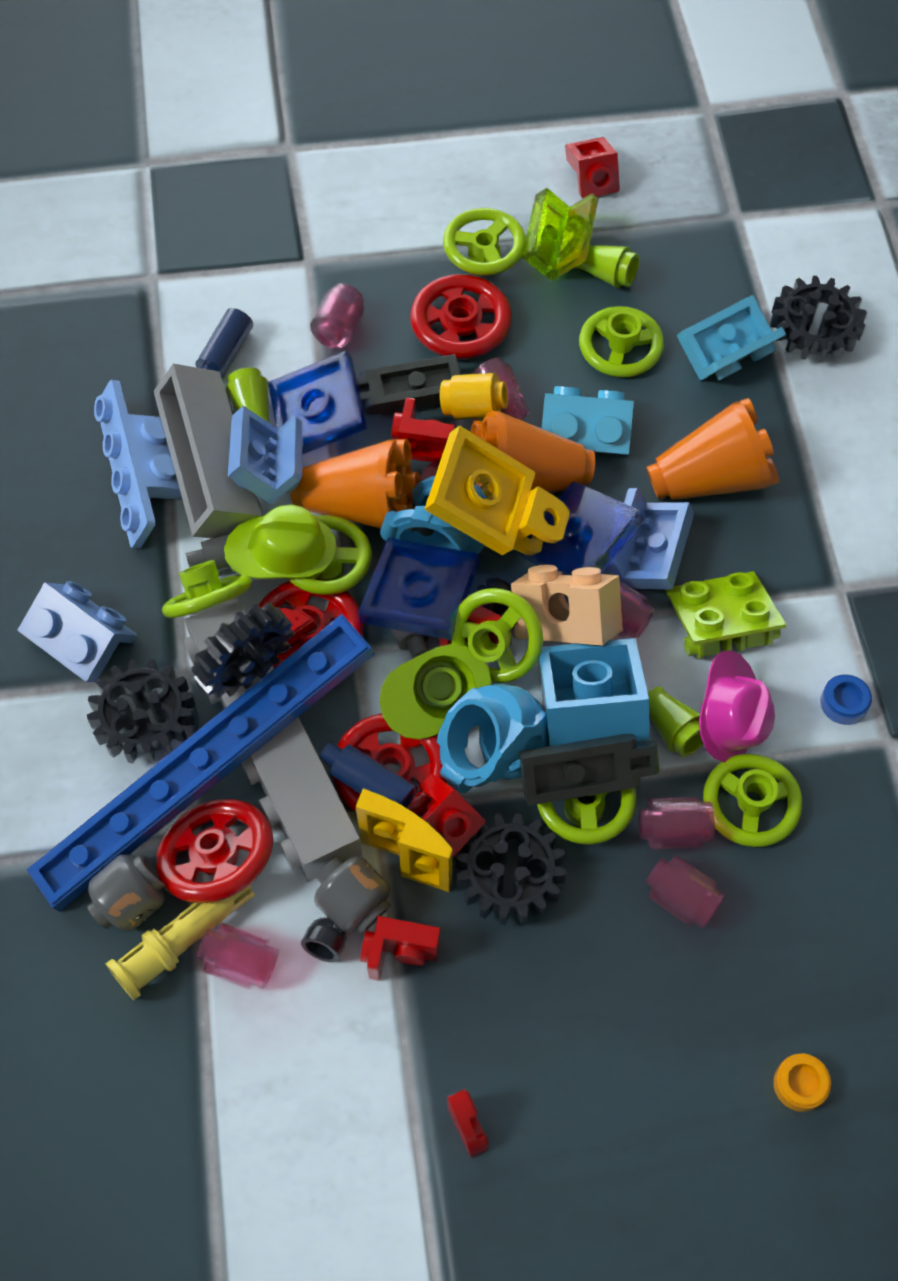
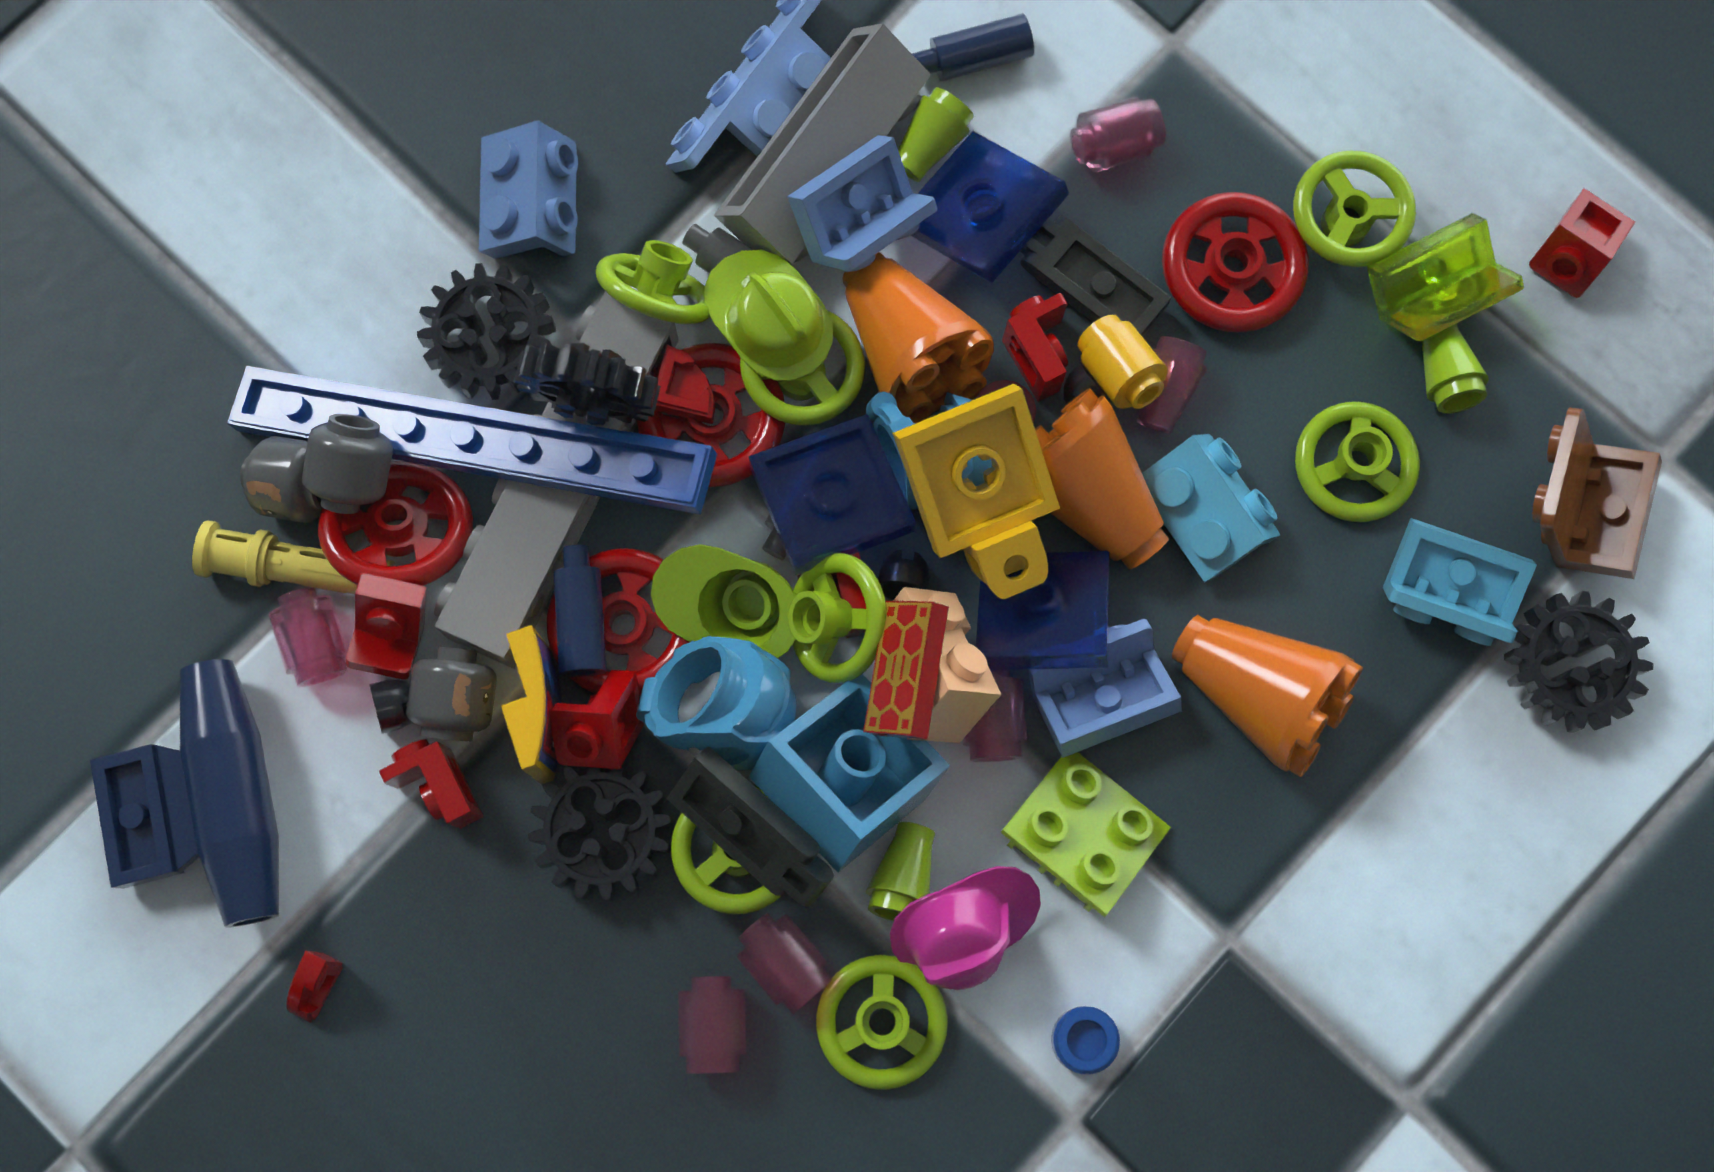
camera: 50 degrees right, 15 degrees up
none -> dark blue plate [90,659,279,928]
none -> dark grey head [302,414,393,514]
none -> red bracket [346,573,427,680]
none -> red tile [863,601,949,740]
none -> dark orange bracket [1532,407,1662,579]

